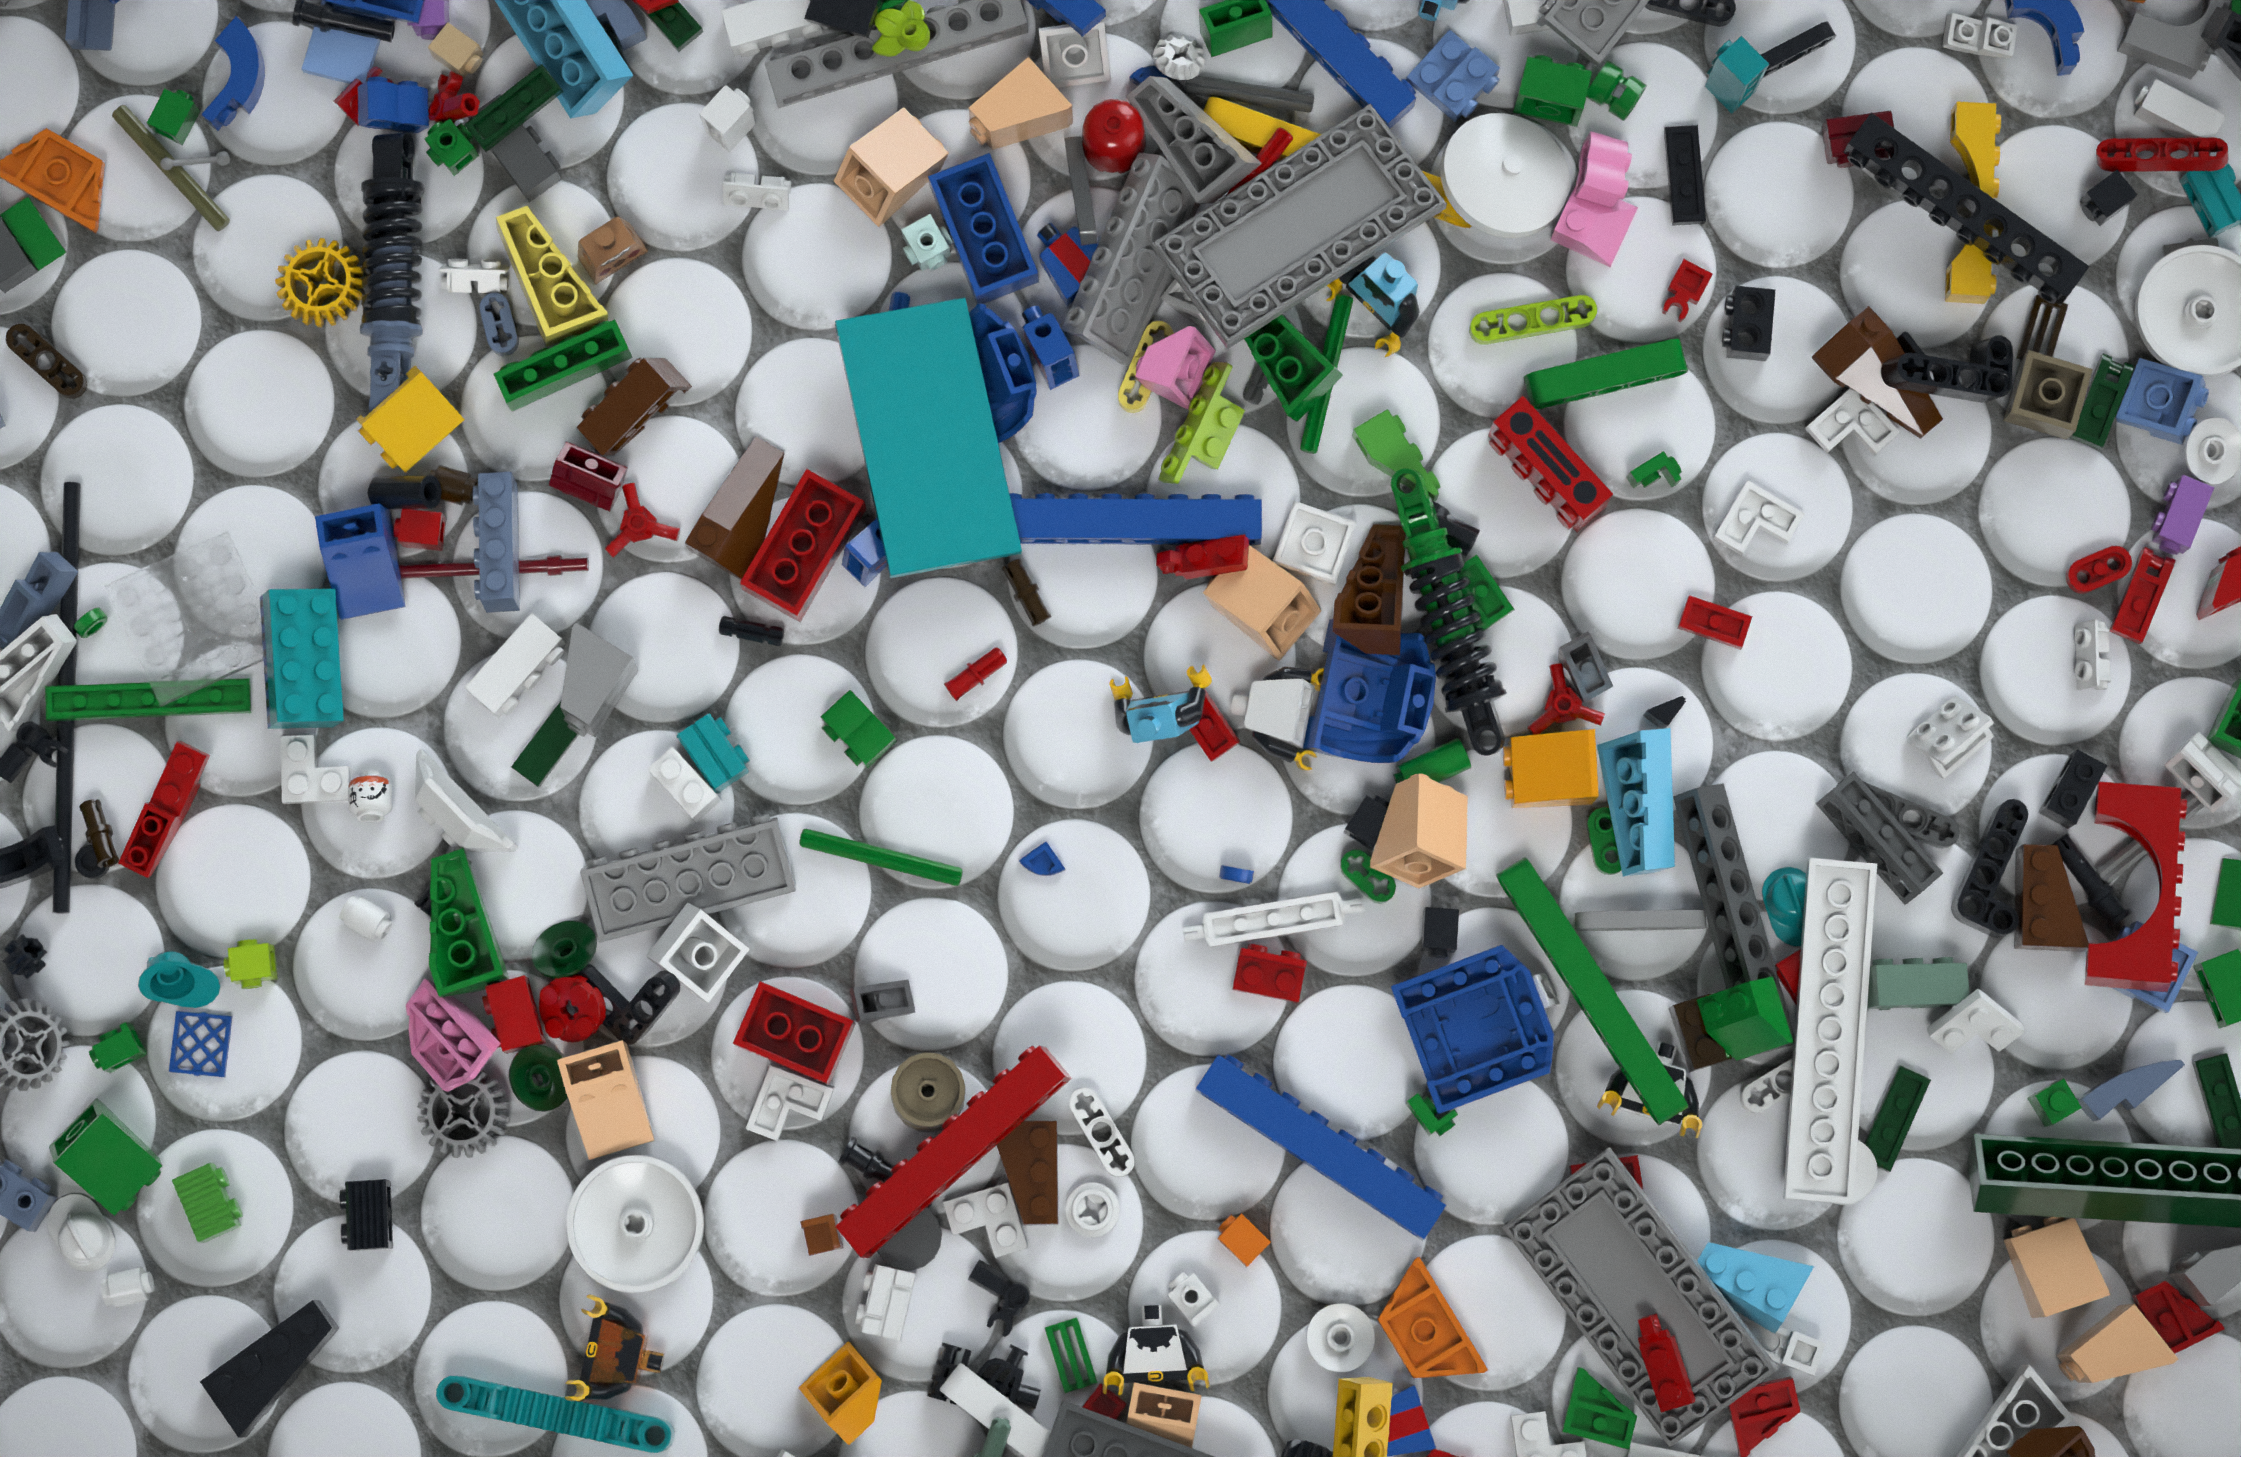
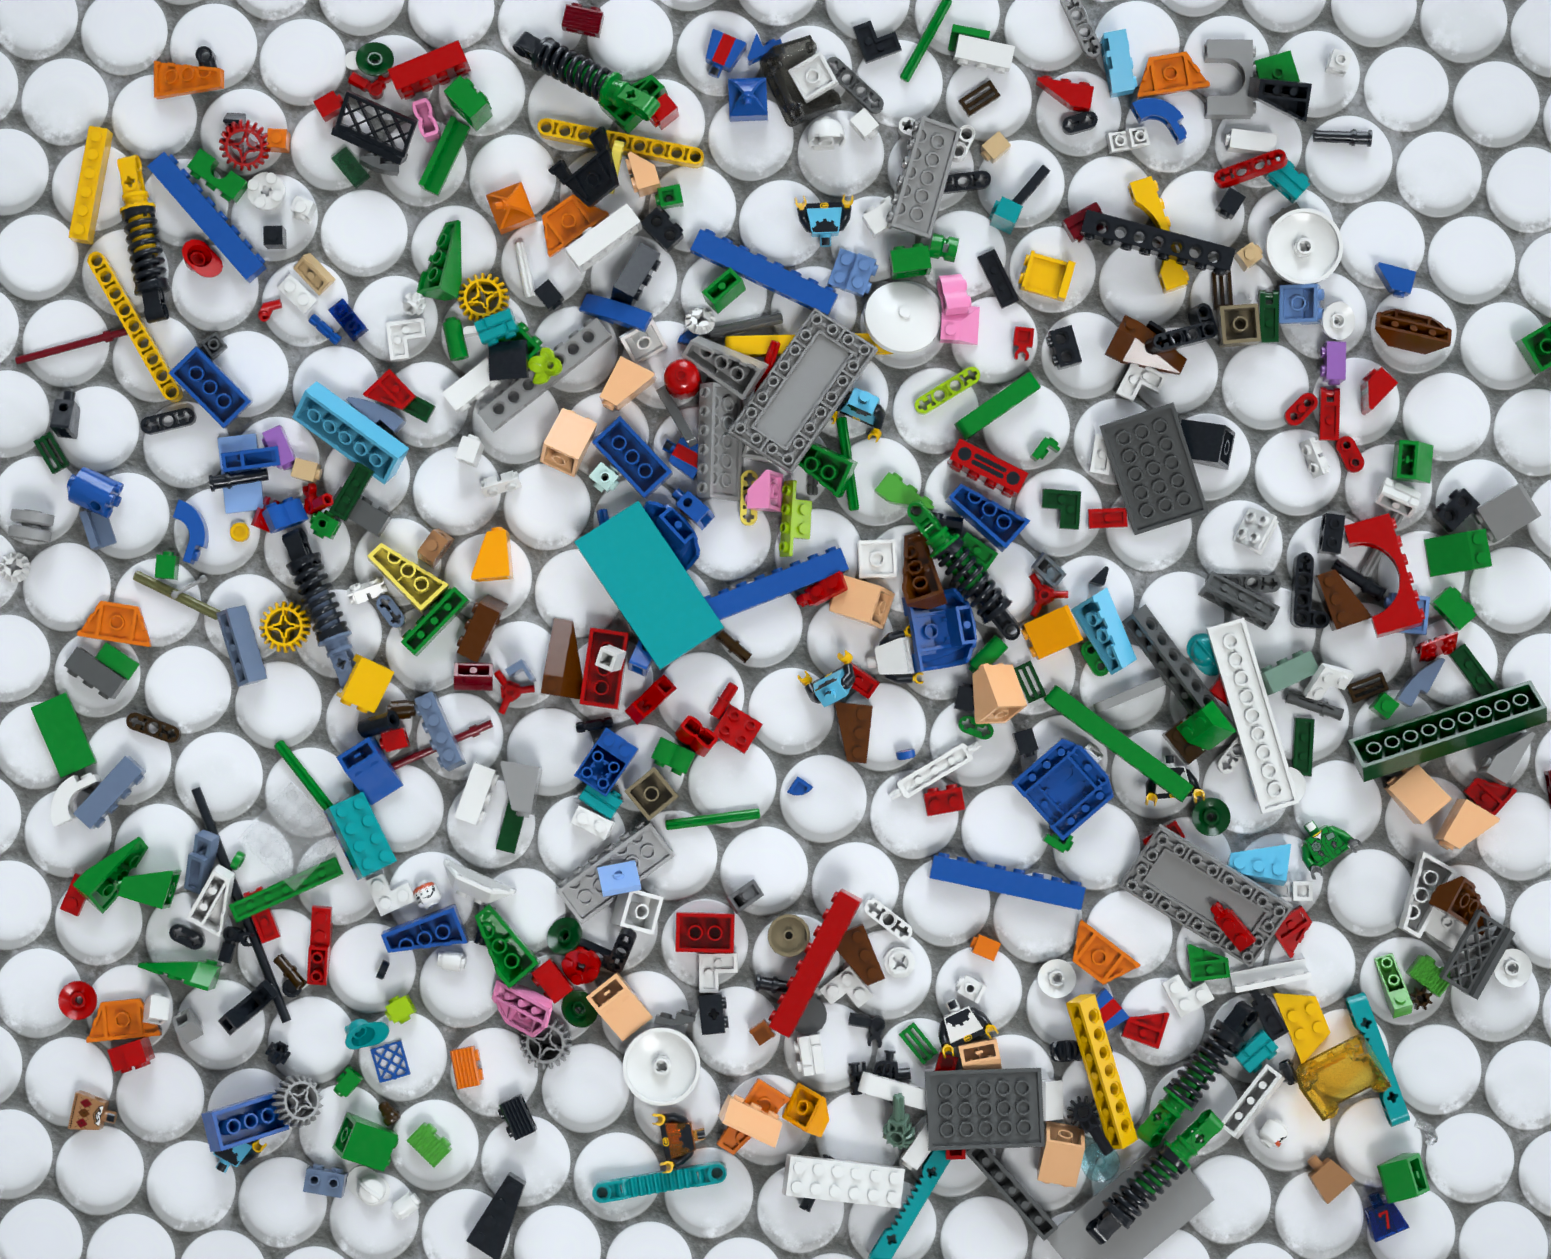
camera: 20 degrees left, 5 degrees up
none -> sand blue brick [216,605,267,687]
none -> yellow tile [230,522,250,542]
none -> red plate [243,886,281,944]
none -> green axle [274,740,333,811]
none -> black tile [376,960,390,980]
none -> dark brown piece [378,1101,401,1126]
none -> blue wedge [381,904,469,953]
none -> orange brick [450,1045,484,1090]
none -> light orange slope [471,527,514,582]
none -> sand blue panel [505,659,537,682]
none -> blue slope [574,727,639,797]
none -> white brick [595,645,627,672]
none -> light blue plate [597,860,641,897]
none -> dark tan brick [624,767,679,821]
none -> red brick [625,675,677,725]
none -> dark grey slope [654,1009,696,1025]
none -> red brick [675,715,718,757]
none -> black brick [698,993,729,1035]
none -> red hinge [713,705,763,754]
none -> orange wing [716,1078,791,1155]
none -> light nougat slope [718,1094,782,1148]
none -> reddish brown wedge [834,702,873,764]
none -> blue wedge [945,484,1030,552]
none -> dark green tile [1014,661,1046,704]
none -> yellow panel [1018,250,1076,302]
none -> dark green plate [1041,489,1081,530]
none -> dark grey plate [1099,402,1209,535]
none -> black slope [1181,419,1235,470]
none -> dark green dish [1192,798,1231,836]
none -> tan brick [1234,242,1263,272]
none -> dark grey pin [1285,691,1344,721]
none -> green torso [1301,820,1362,880]
none -> red plate [1335,436,1364,473]
none -> dark brown tile [1346,672,1389,704]
none -> red hinge [1415,631,1458,662]

